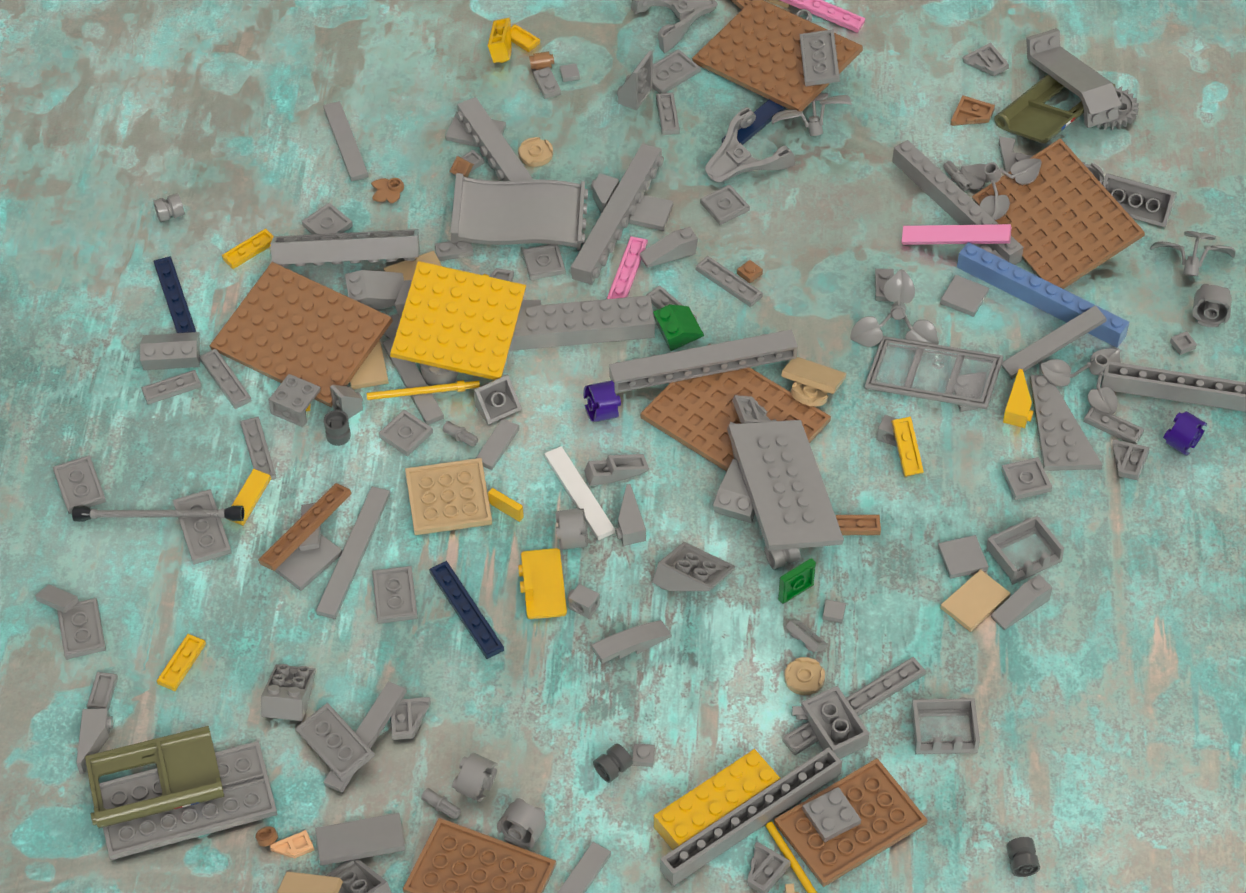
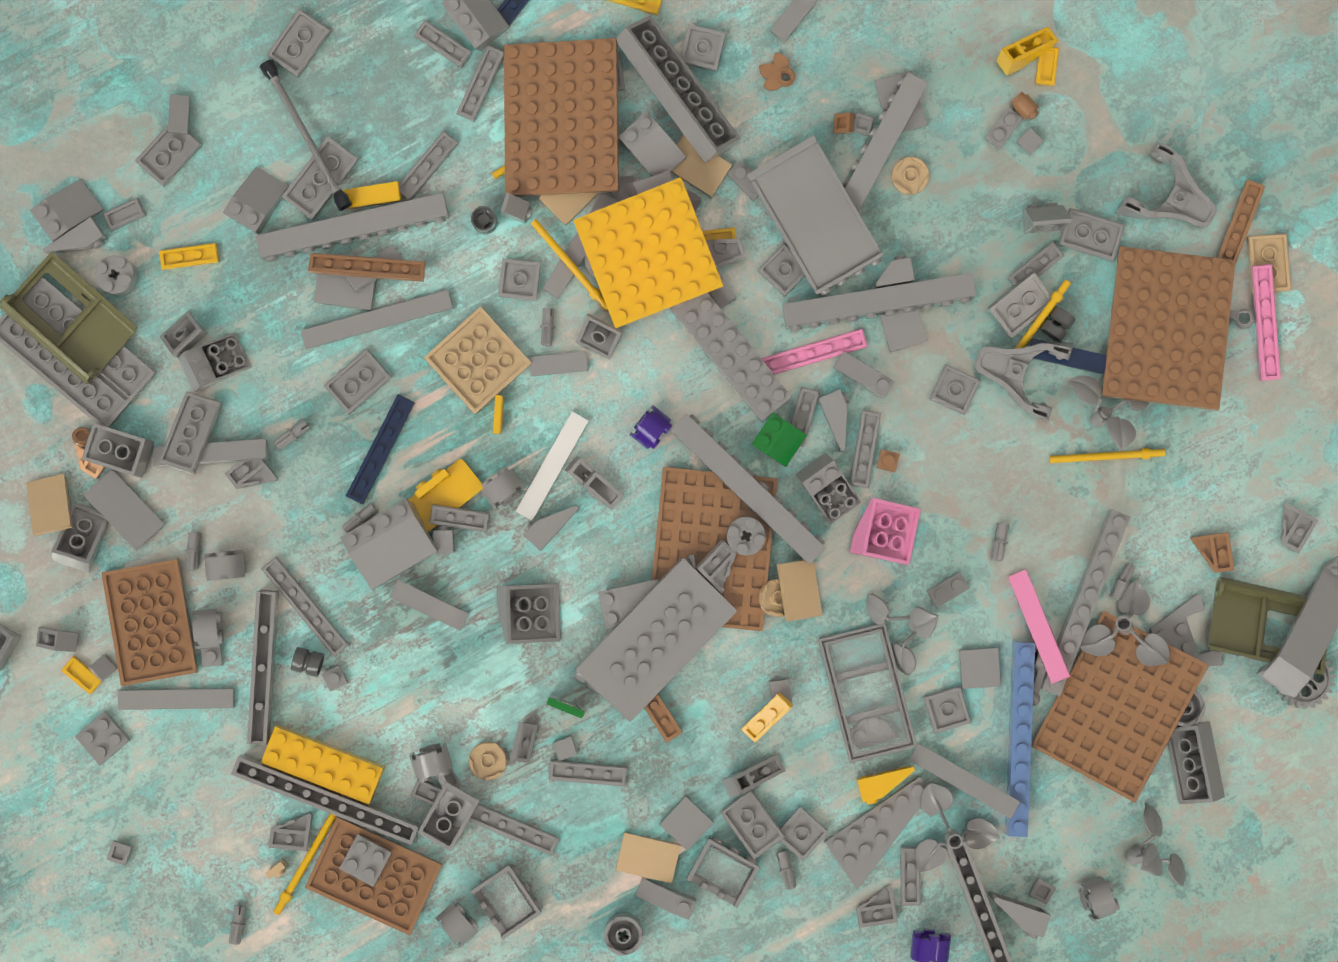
camera: 60 degrees right, 35 degrees up
light grey bracket [269,374,321,427] -> none
light grey tile [799,29,840,87] -> none
none -> light grey slope [30,179,104,242]
none -> light grey slope [81,423,154,478]
none -> light grey brick [95,255,139,296]
none -> light grey slope [160,311,208,358]
none -> light grey plate [201,646,223,667]
none -> light grey slope [223,167,289,235]
none -> light grey tile [247,590,279,745]
none -> light grey brick [255,193,449,262]
none -> light grey tile [261,557,350,657]
none -> light grey axle [274,419,311,450]
none -> light grey slope [340,499,438,590]
none -> light grey axle [342,503,378,533]
none -> light grey brick [409,743,453,782]
none -> light grey tile [429,504,490,532]
none -> light grey brick [435,902,479,947]
none -> light grey tile [549,760,627,786]
none -> light grey brick [604,913,643,956]
none -> light grey tile [720,789,786,860]
none -> light grey slope [722,754,785,797]
none -> light grey brick [726,517,766,556]
none -> light grey axle [775,850,796,890]
none -> light grey slope [795,453,861,525]
none -> light grey slope [818,389,849,452]
none -> bright pink slope [850,498,921,565]
none -> light grey tile [923,686,972,734]
none -> light grey plate [988,272,1051,338]
none -> light grey slope [988,891,1051,939]
none -> light grey axle [992,523,1009,562]
none -> yellow bar [1014,279,1071,349]
none -> dark grey wheel [1040,306,1076,342]
none -> yellow bar [1049,448,1165,463]

